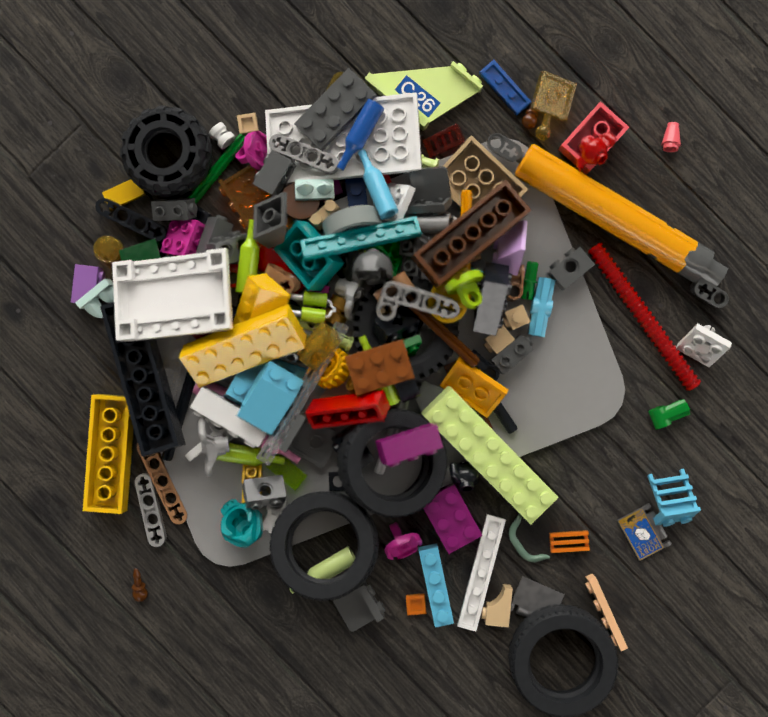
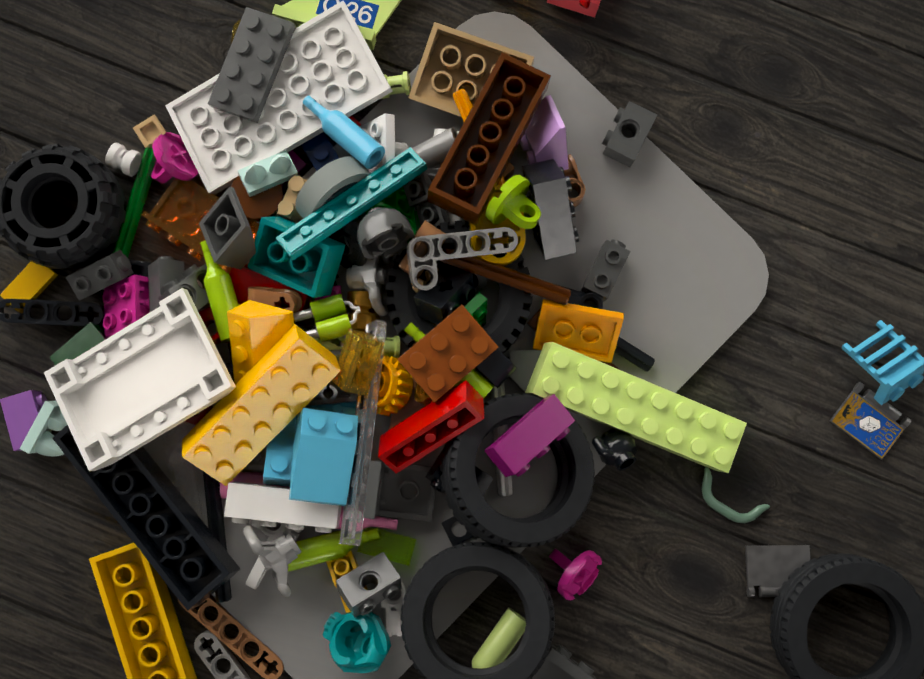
camera: 25 degrees left, 5 degrees down
clear yellow wheel [93,236,124,264] -> none
dark grey brick [253,150,296,197] -> none
light grey beam [269,134,339,174] -> none
blue piece [337,99,384,171] -> none
orange tile [406,593,426,616] -> none
dark grey bracket [408,166,452,216] -> none
medium azure brick [418,543,454,627] -> none
clear red slope [422,123,466,158] -> none
magenta brick [423,483,483,554] -> none
white plate [457,514,506,632] -> none
tan arch [481,584,513,627] -> none
tan brick [483,325,515,354] -> none
light orange piece [487,133,729,308] -> none
tan brick [503,304,530,331] -> none
green axle [521,261,539,300] -> none
medium azure piece [528,277,555,337] -> none
orange tile [549,530,590,553] -> none
light nougat plate [585,574,628,651] -> none
red piece [587,242,701,391] -> none
green piece [648,399,690,430] -> none
white plate [676,323,732,367] -> none

